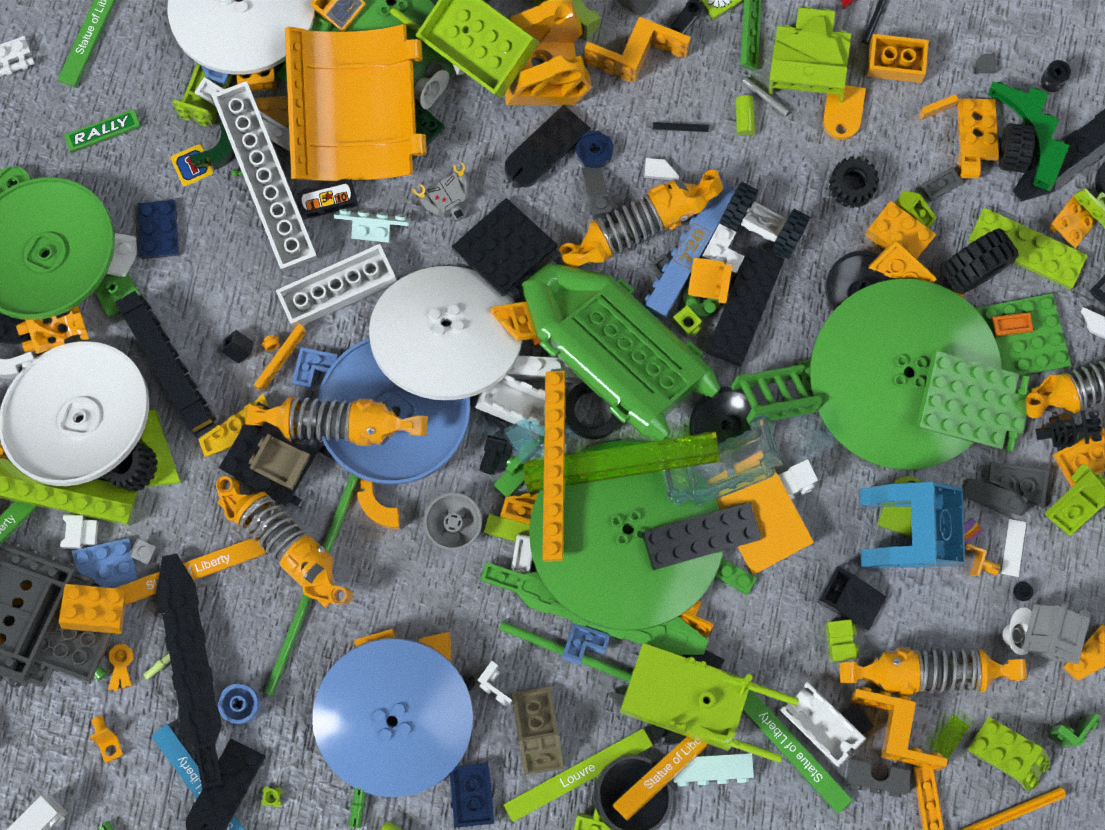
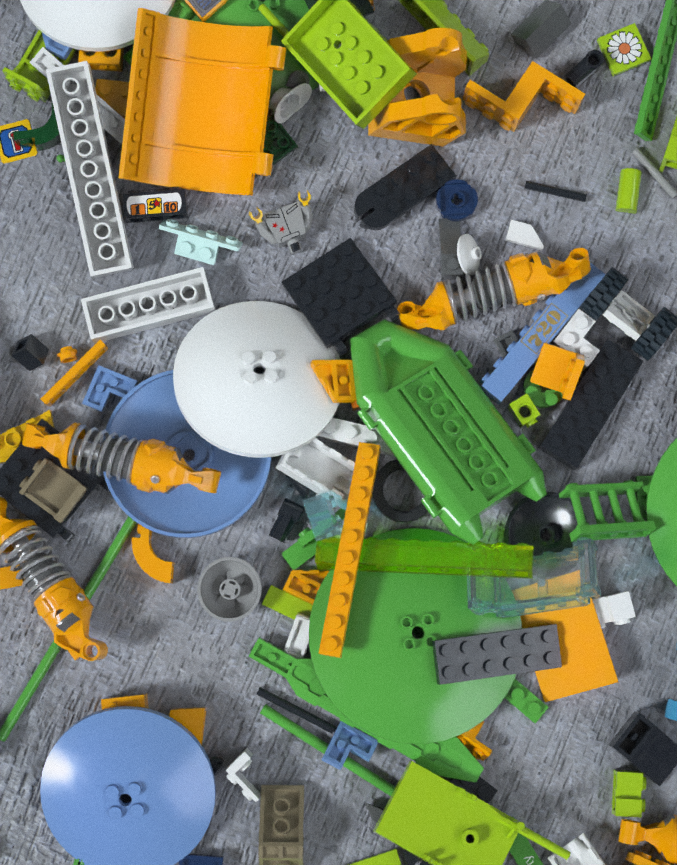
camera: 10 degrees right, 5 degrees up
none -> black bar [256,687,336,734]
none -> white dish [457,234,482,276]

